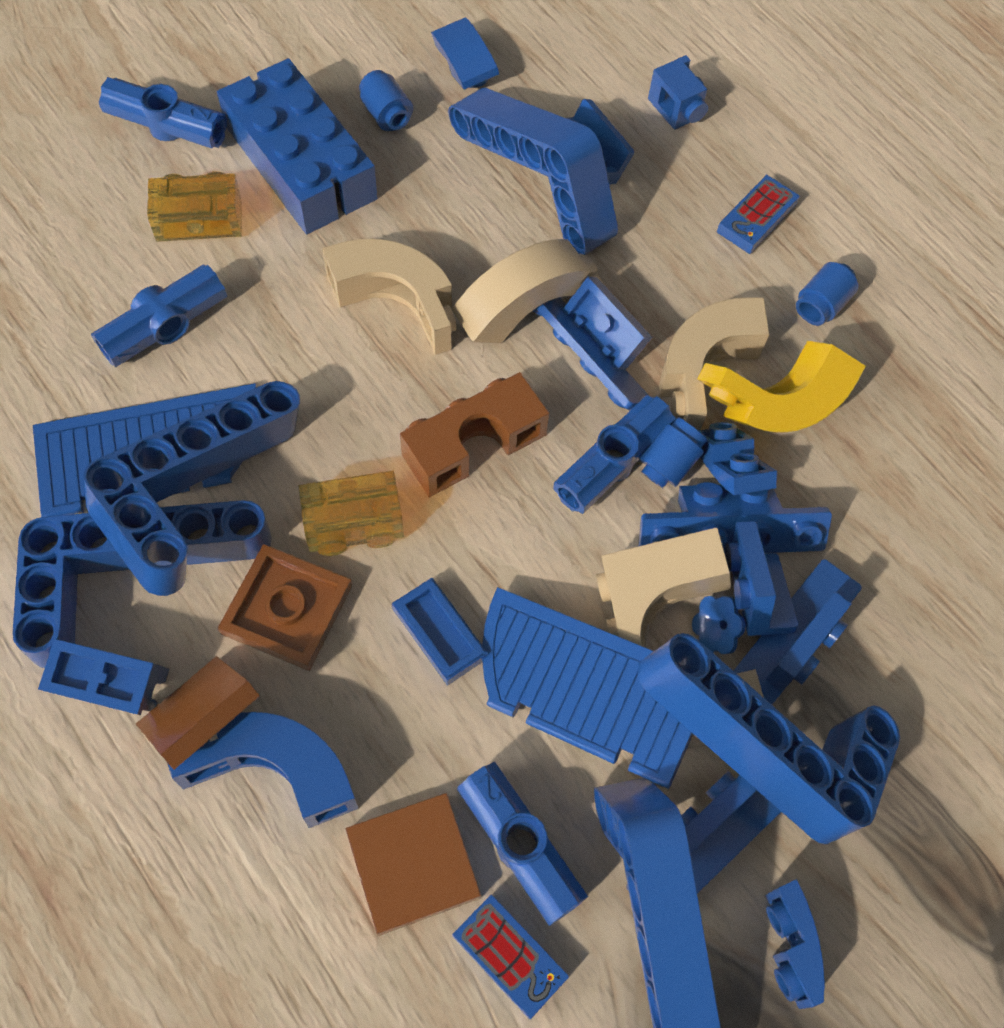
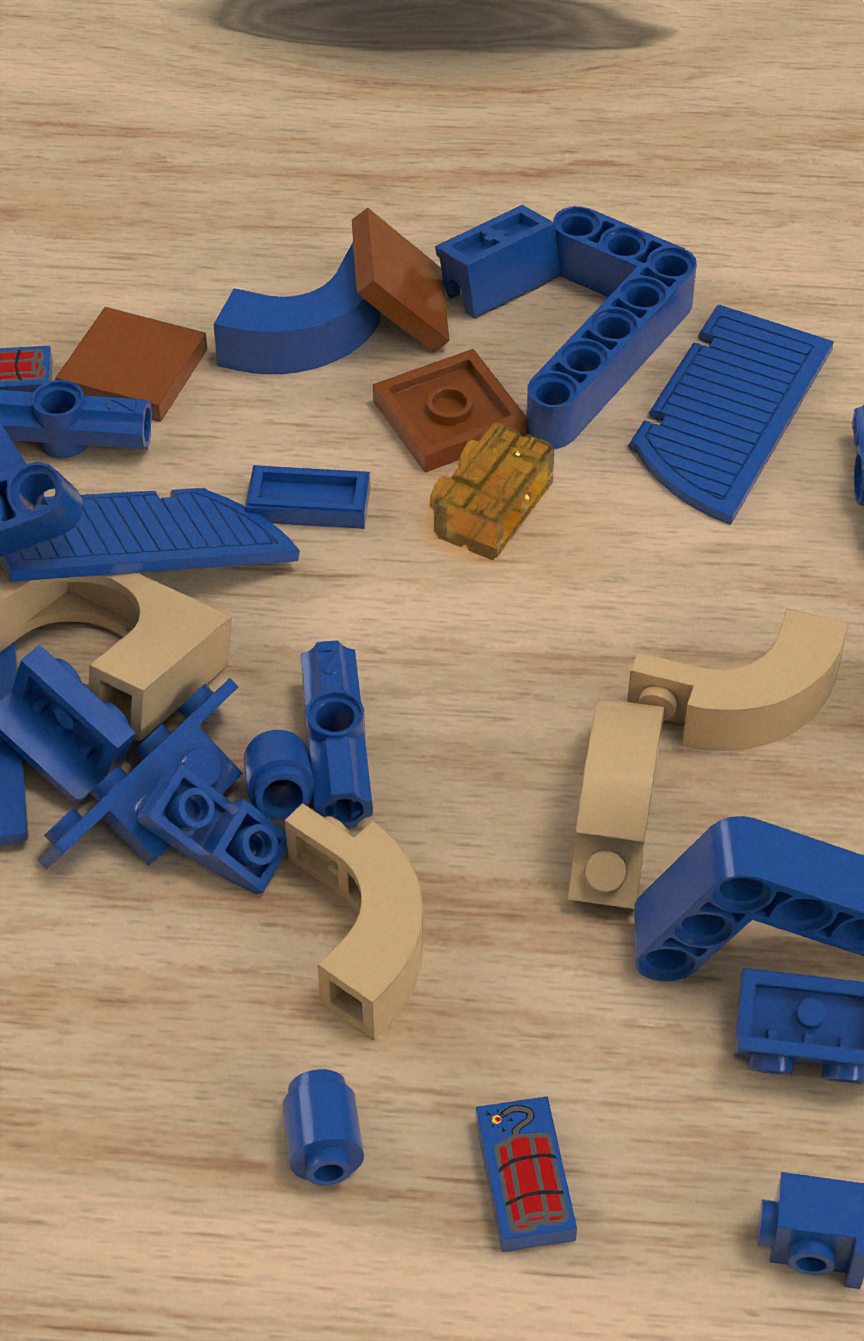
camera: 135 degrees right, 15 degrees down
blue beam [84,381,300,596] -> none
dark orange arch [400,372,549,498] -> none
blue bracket [533,276,653,410] -> none
yellow arch [697,341,866,432] -> none

